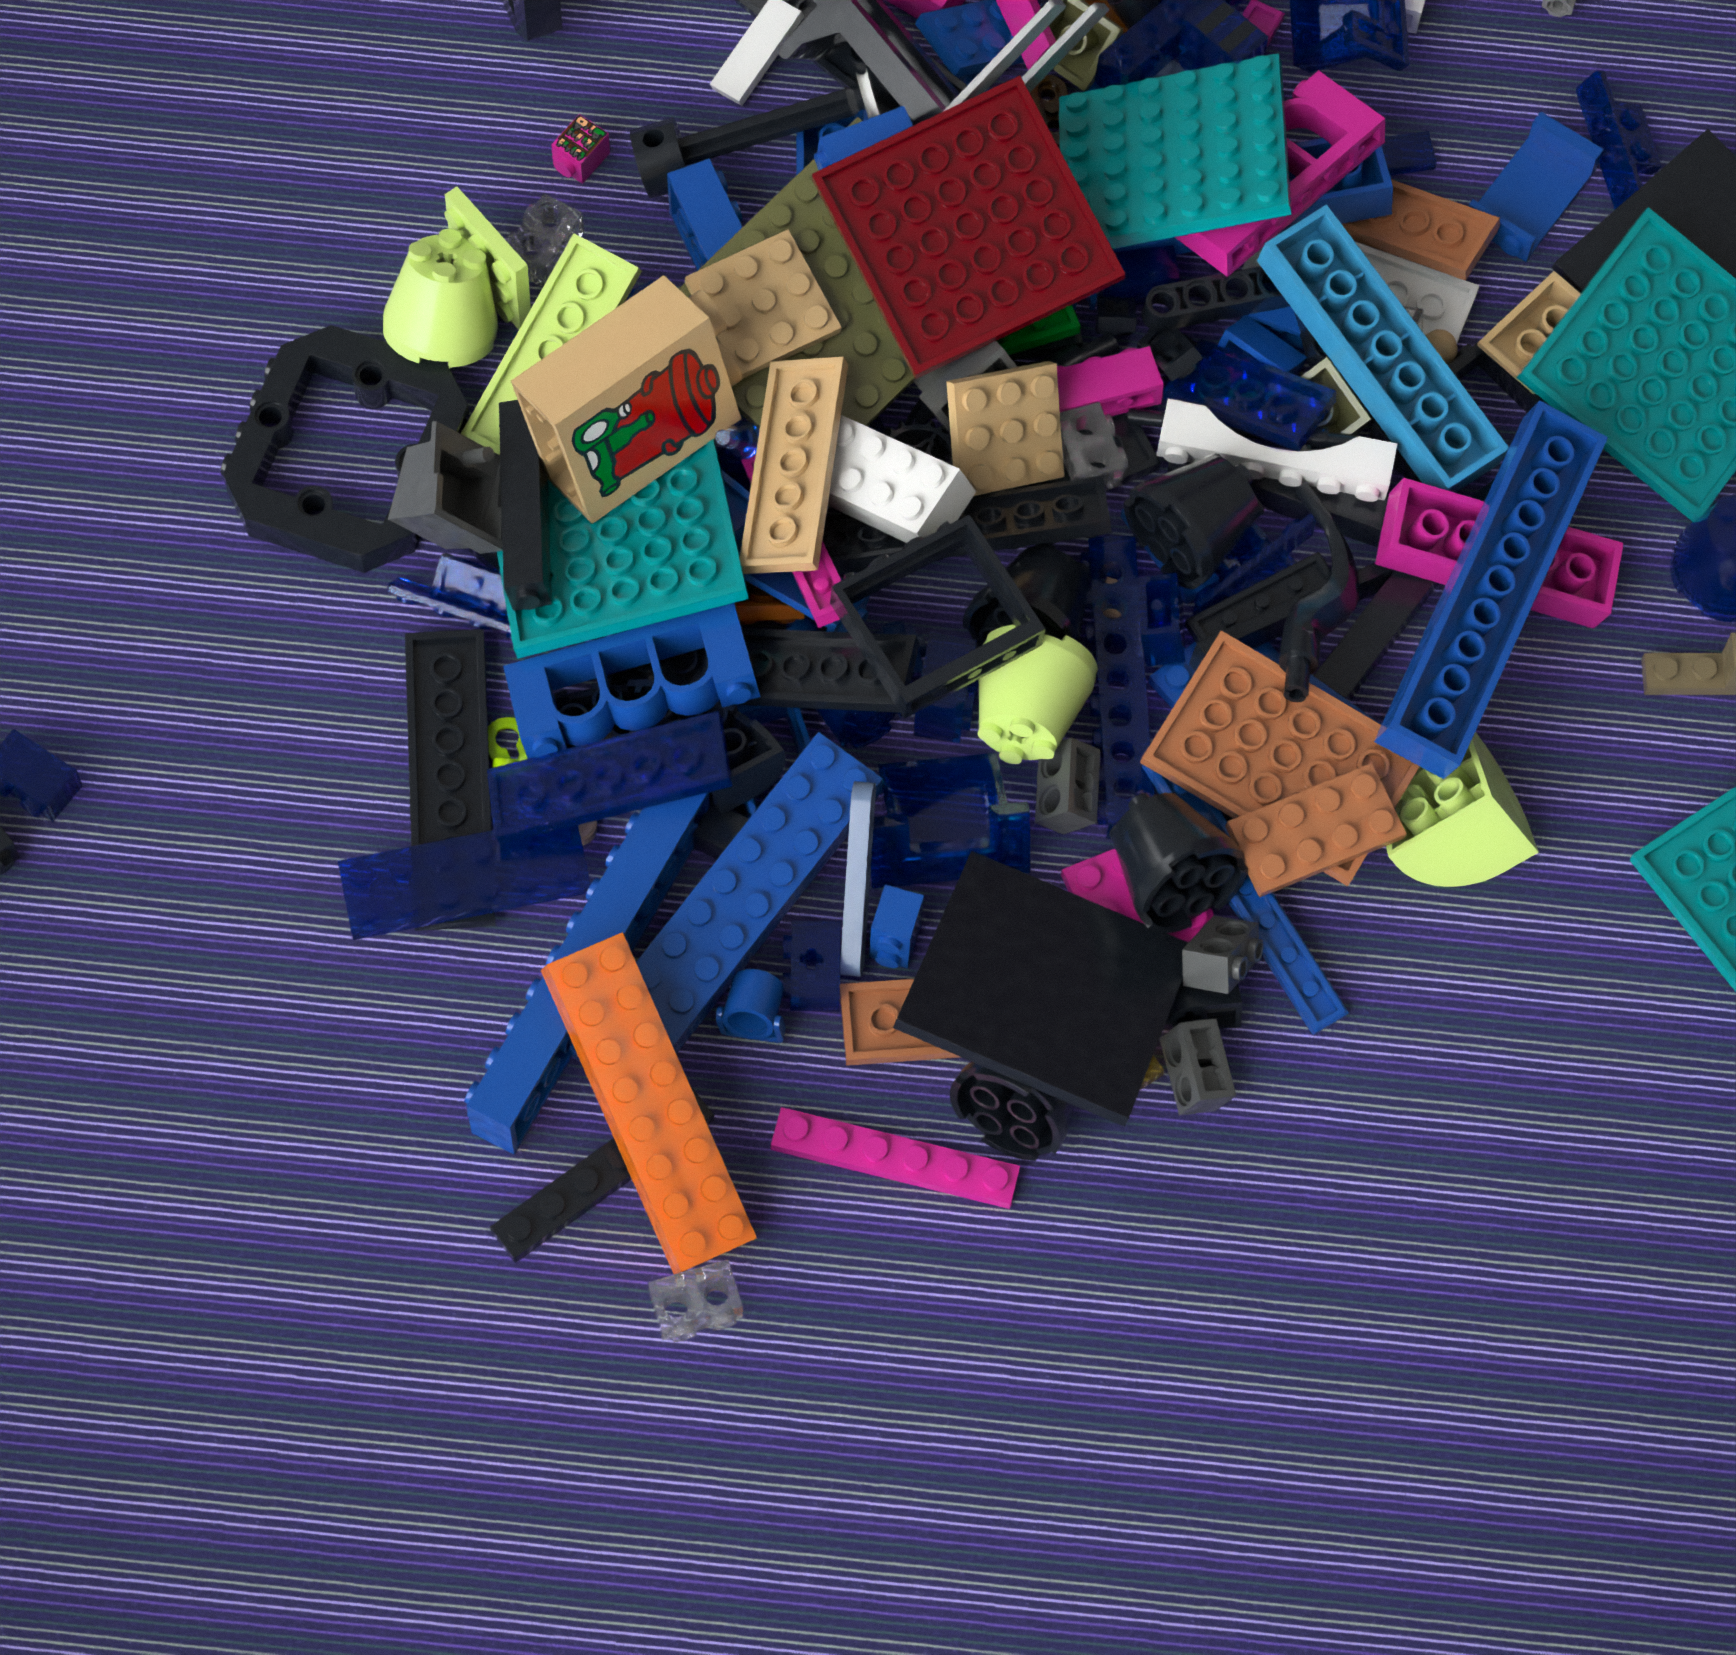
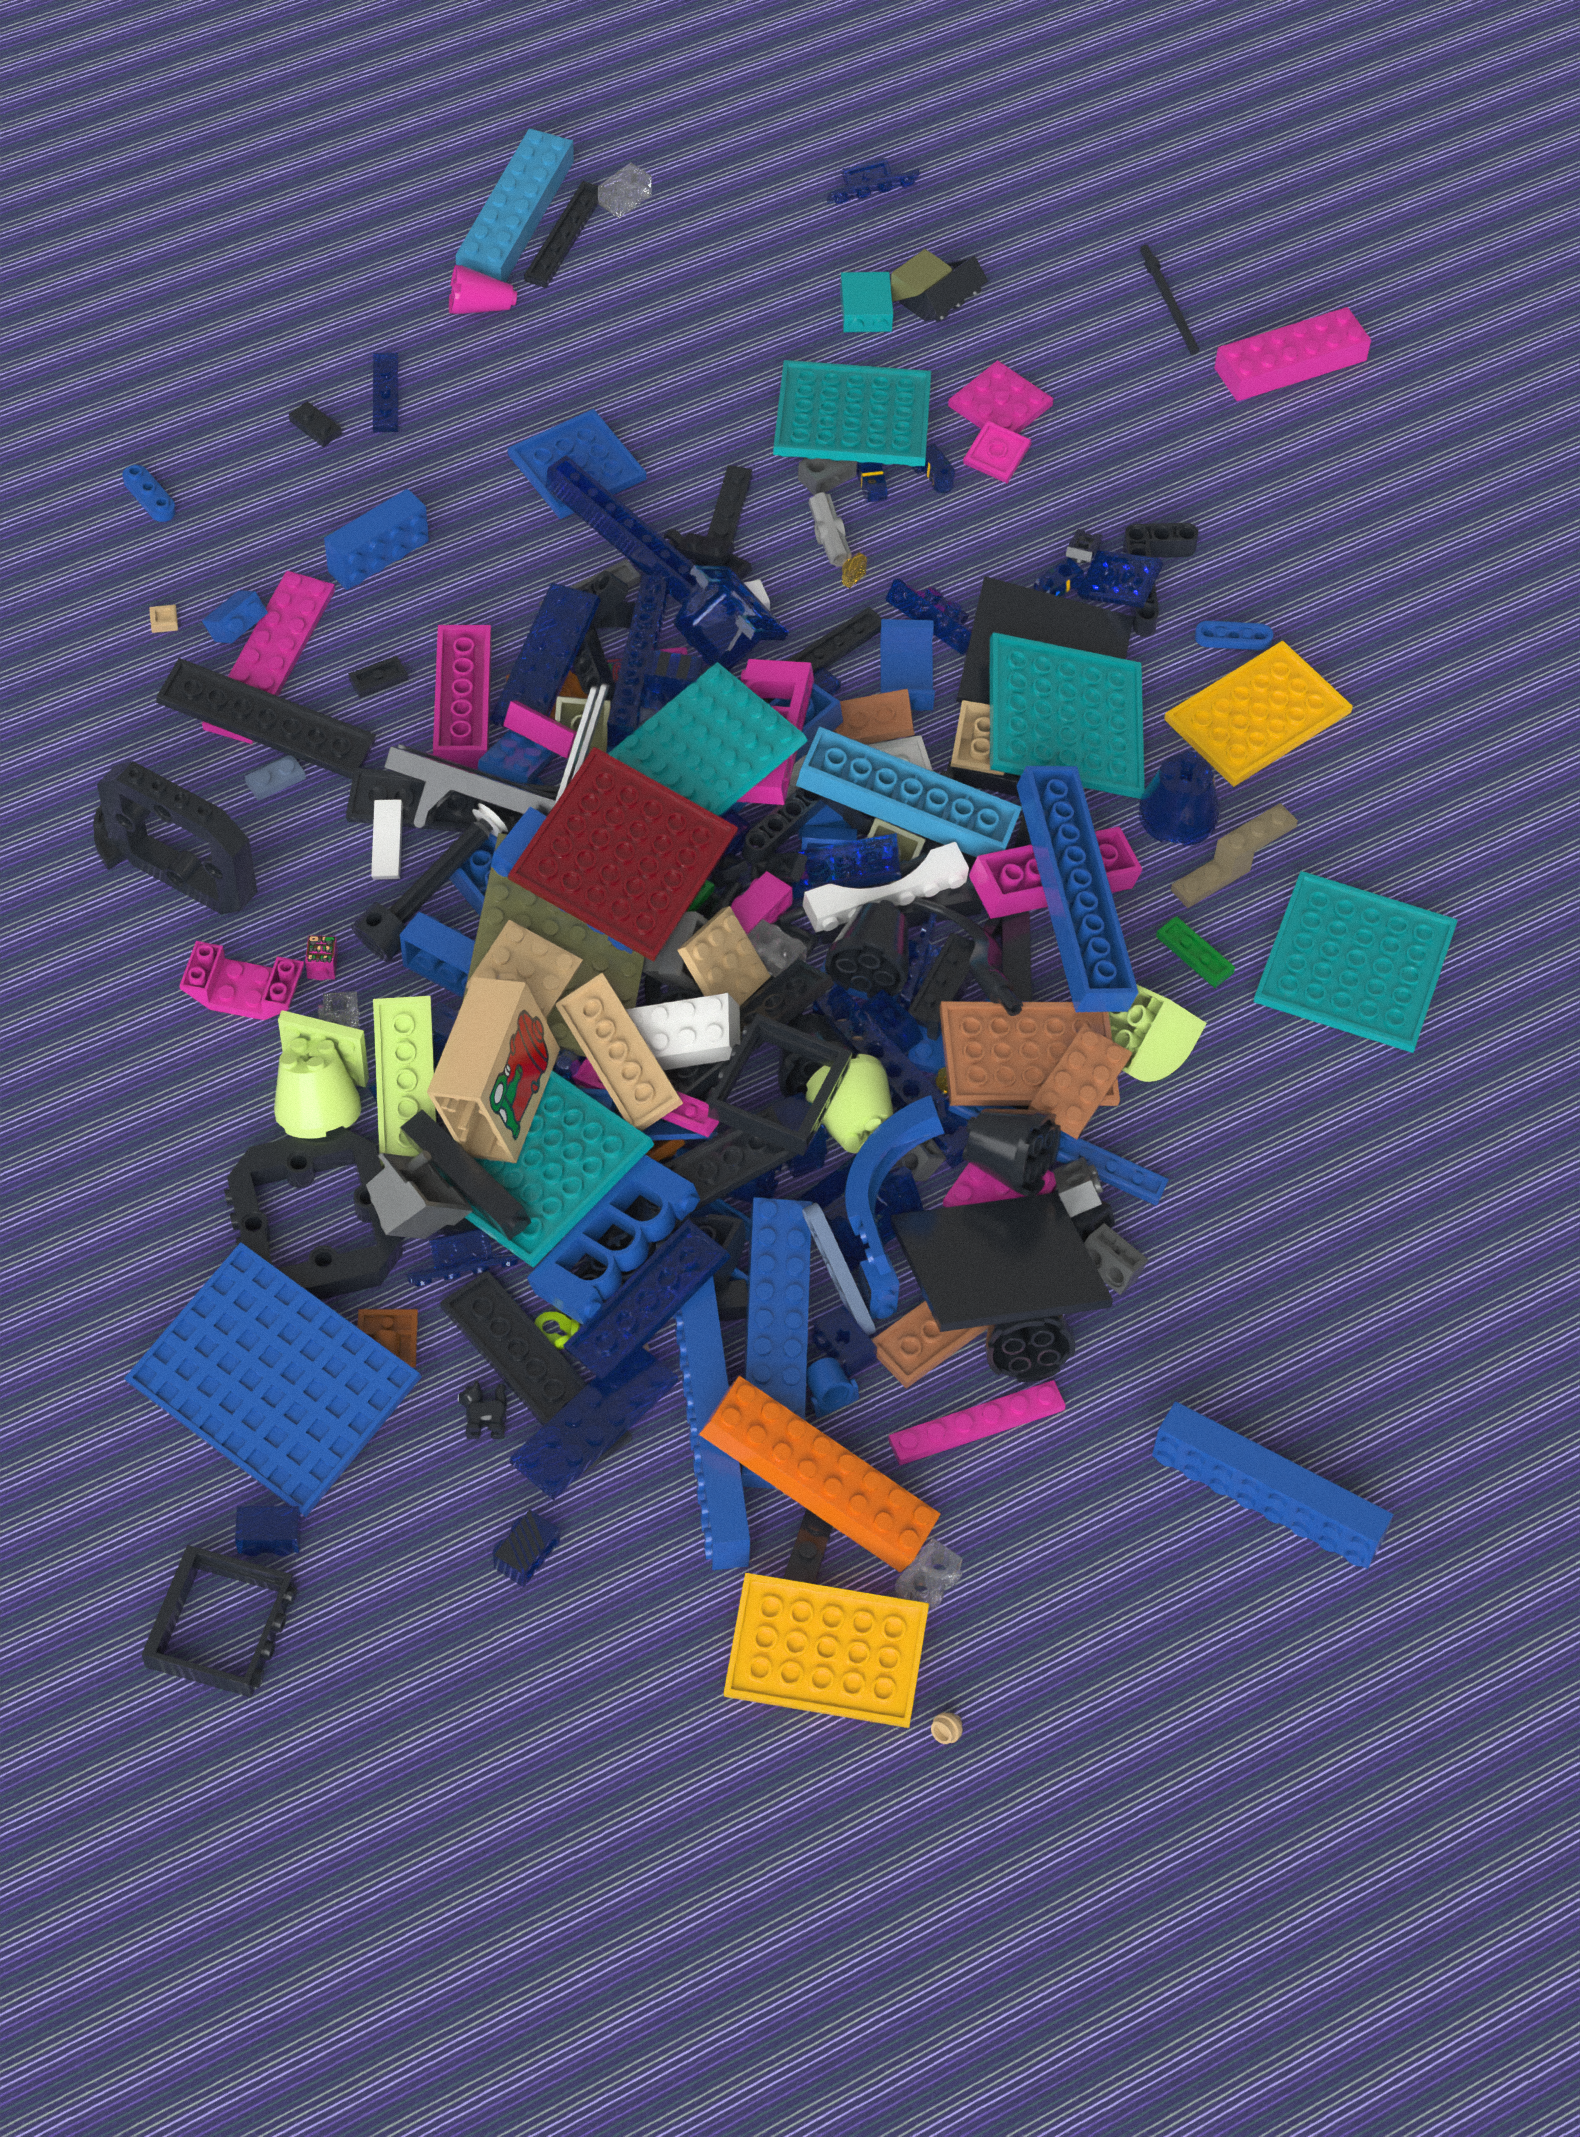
camera: 35 degrees left, 10 degrees down
none -> blue plate [124,1242,422,1518]
none -> dark pink slope [180,941,304,1020]
none -> dark orange plate [357,1309,418,1367]
none -> black animal [458,1380,507,1439]
none -> clear blue brick [492,1510,560,1587]
none -> yellow plate [724,1573,929,1728]
none -> black plate [762,607,882,704]
none -> clear yellow plate [842,552,867,589]
none -> blue arch [845,1095,944,1276]
none -> tan plate [931,1712,963,1744]
none -> blue brick [1152,1401,1394,1569]
none -> green plate [1156,916,1235,988]

